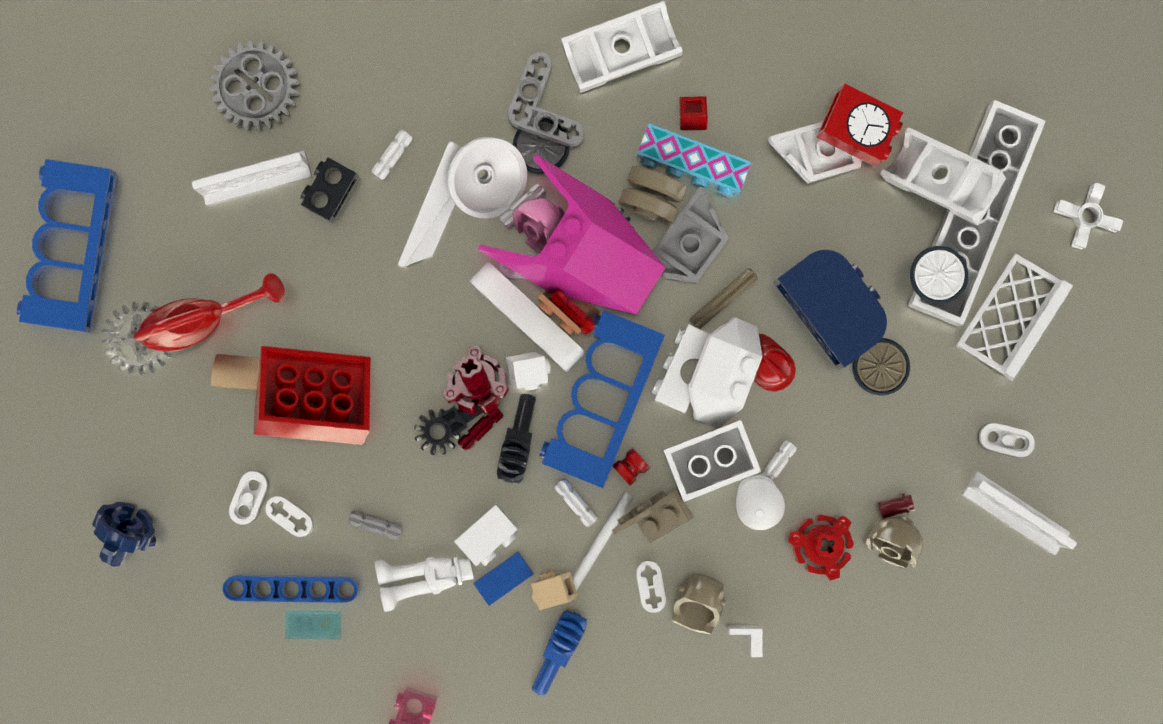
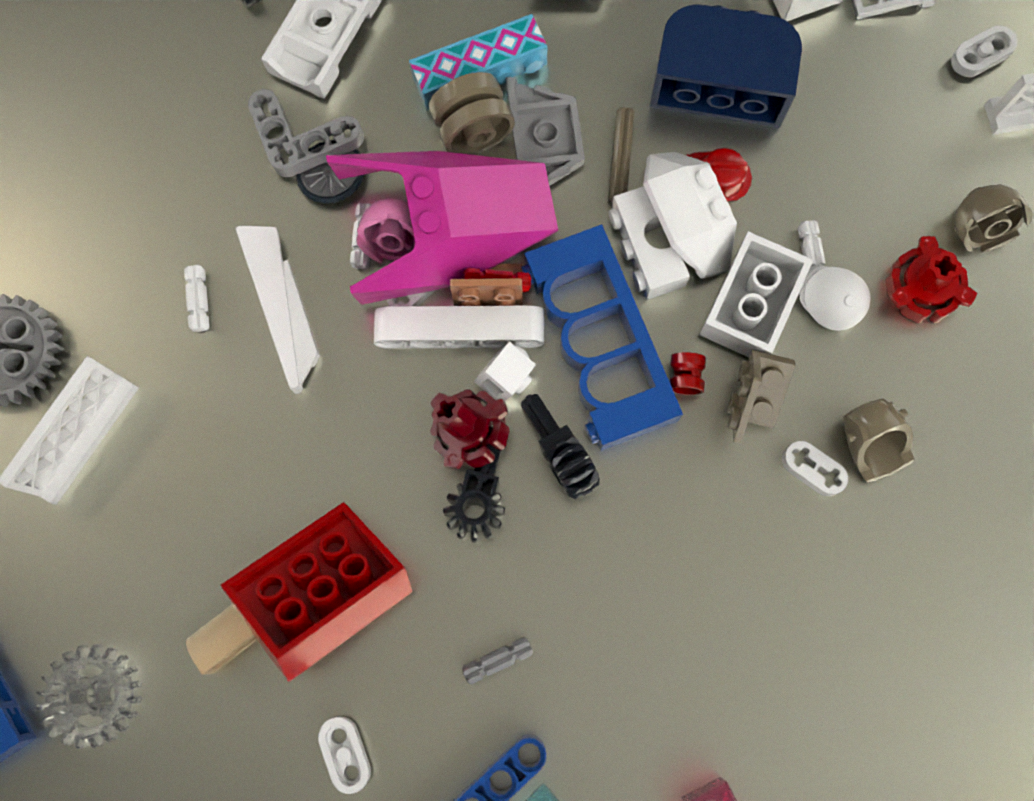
camera: 40 degrees left, 10 degrees down
red piece [133,273,285,352] -> none
white beam [265,496,314,537] -> none
black brick [300,157,359,223] -> none
white piece [375,556,474,612] -> none
white dish [447,137,527,219] -> none
white brick [454,504,518,566] -> none
dark red axle [458,408,503,451] -> none
blue tile [473,552,534,606] -> none
tan brick [531,571,578,611] -> none
blue gear [532,610,587,696] -> none
white axle [555,479,597,527] -> none
white bar [572,492,634,591] -> none
red slope [679,96,708,131] -> none
white panel [725,624,763,657] -> none
dark tan wheel [853,338,910,396] -> none
dark red pin [878,493,915,519] -> none

